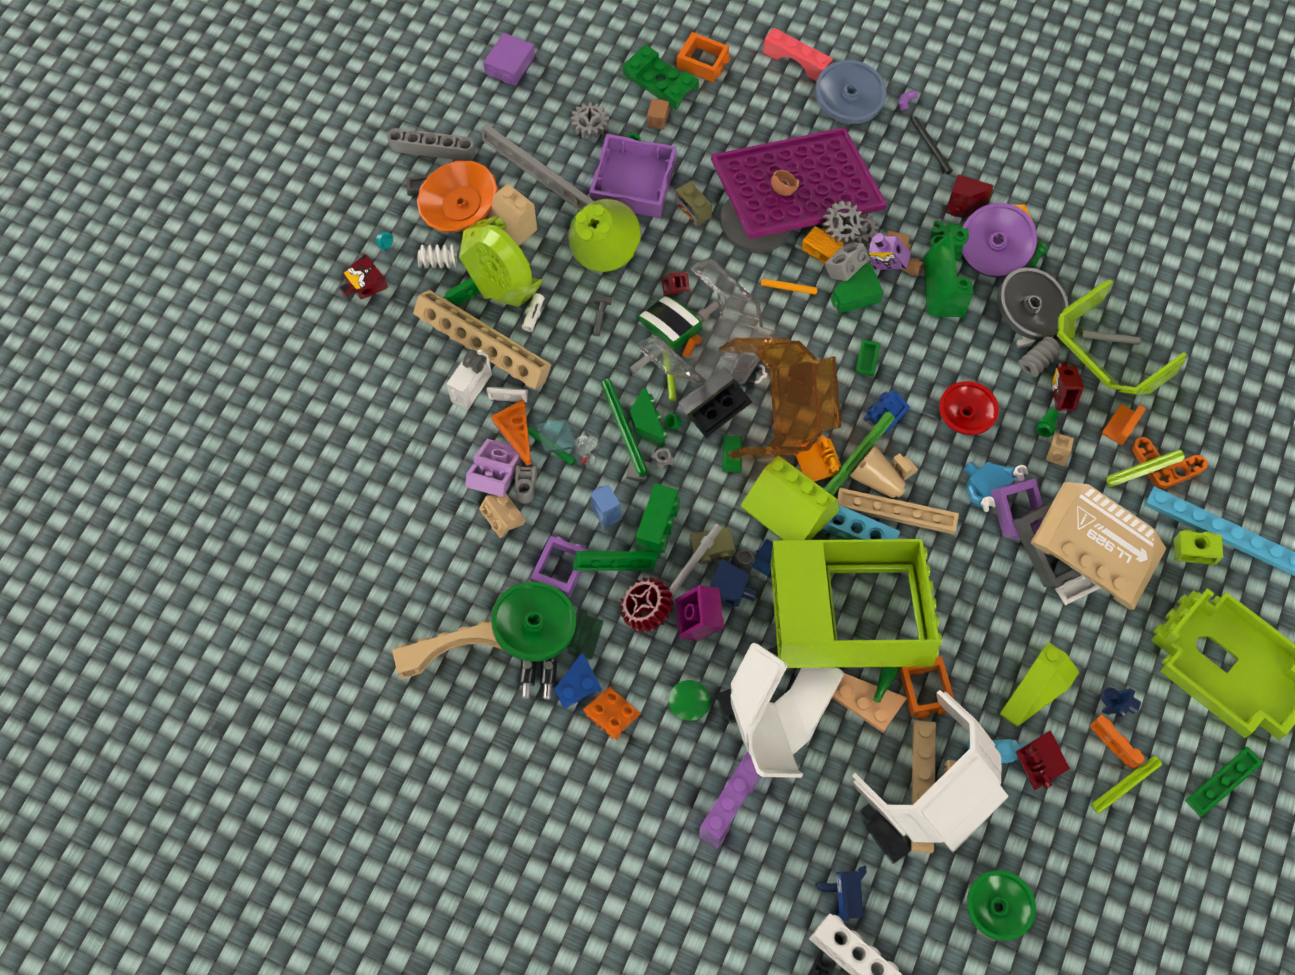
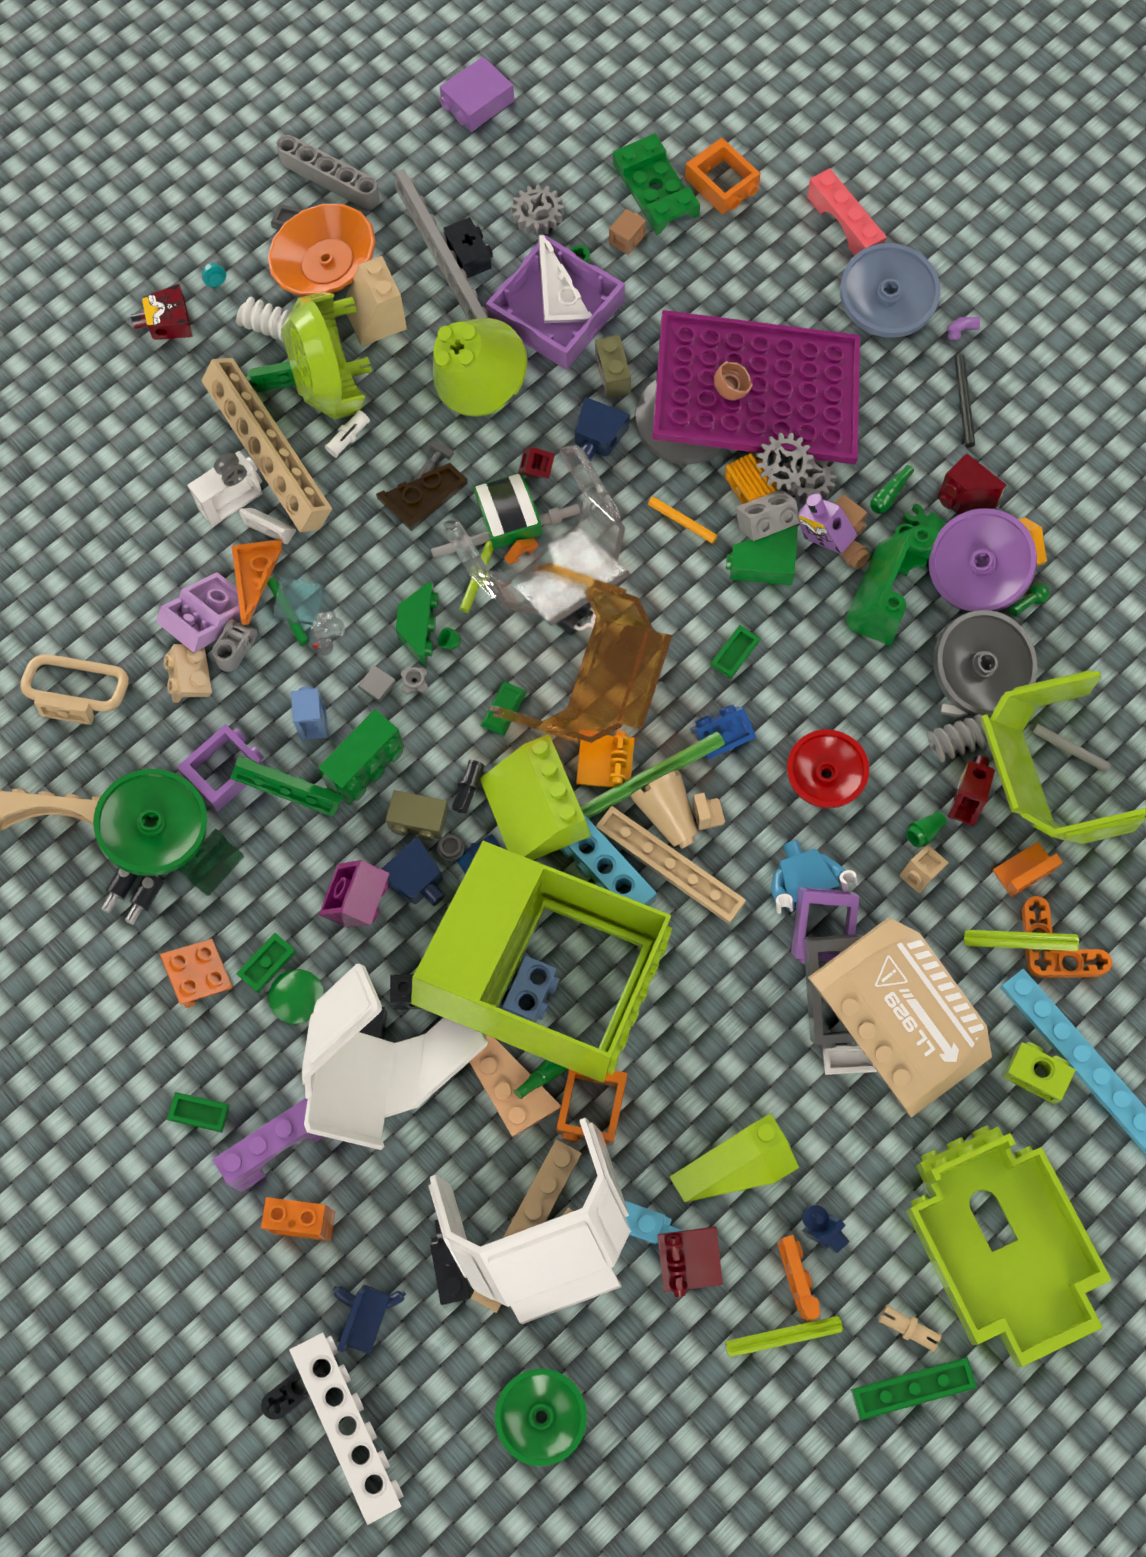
camera: 25 degrees right, 5 degrees up
blue wing [554,653,602,709] -> none
green axle [601,379,648,477] -> none
dark red gear [619,577,674,633] -> none
light grey bar [669,524,722,599] -> none
black slope [678,367,752,438] -> none
none -> tan bar [20,654,129,725]
none -> green tile [167,1092,230,1133]
none -> green plate [236,933,297,994]
none -> orange window [261,1197,336,1242]
none -> dark brown wing [376,463,468,531]
none -> black brick [443,217,493,279]
none -> black axle [452,760,485,814]
none -> medium blue brick [503,956,560,1023]
none -> white wing [539,235,592,323]
none -> dark blue torso [575,397,630,462]
none -> green piece [870,465,914,514]
none -> tan pin [878,1304,942,1352]

